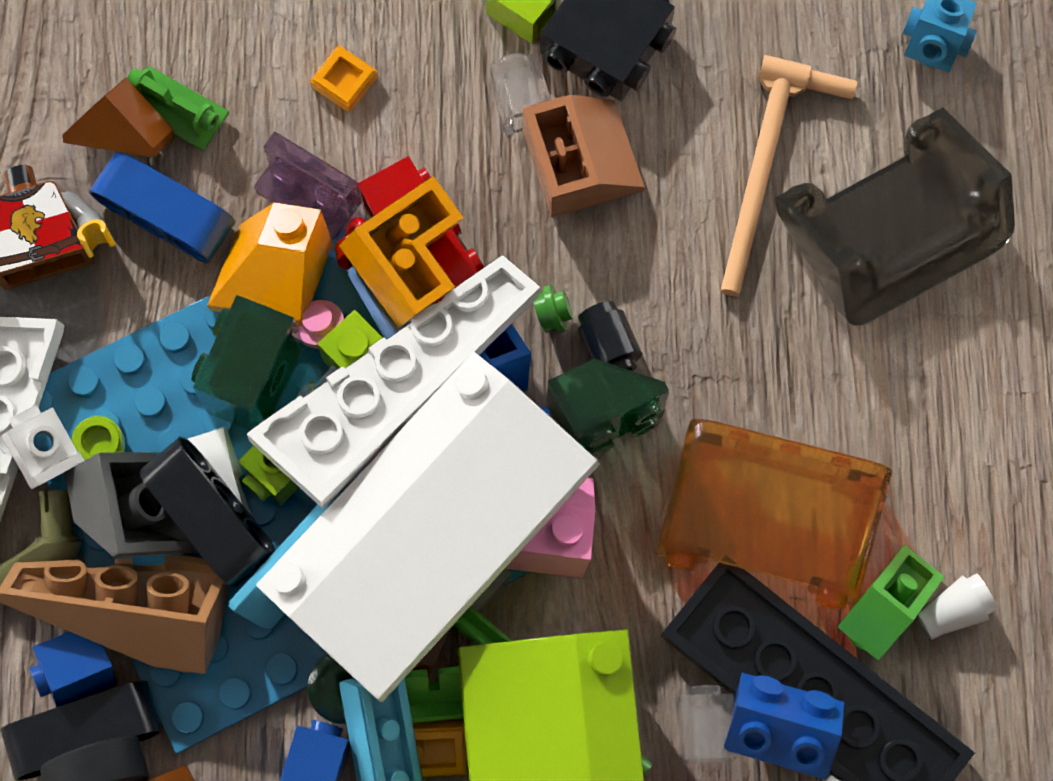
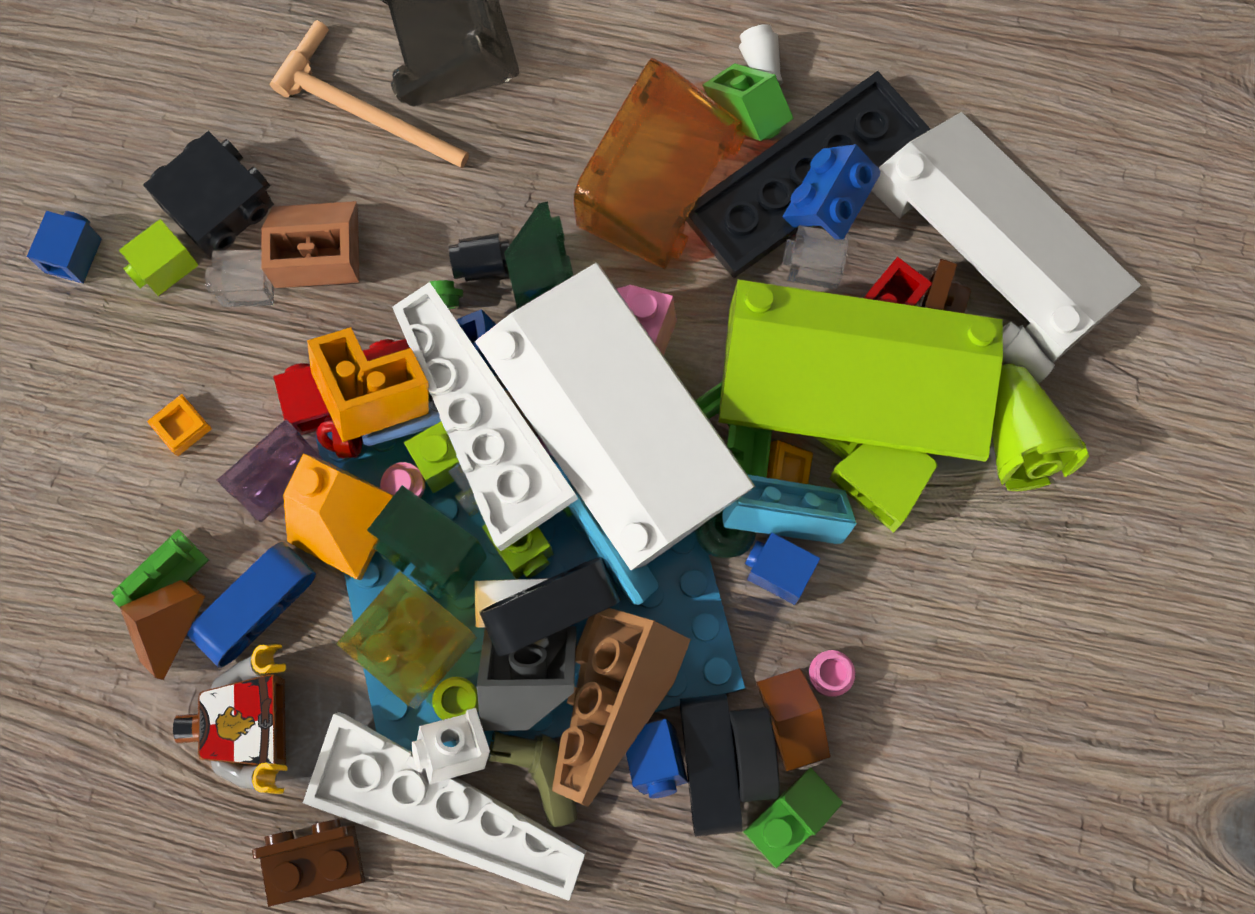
camera: 75 degrees left, 0 degrees up
none -> clear yellow brick [336,571,477,710]

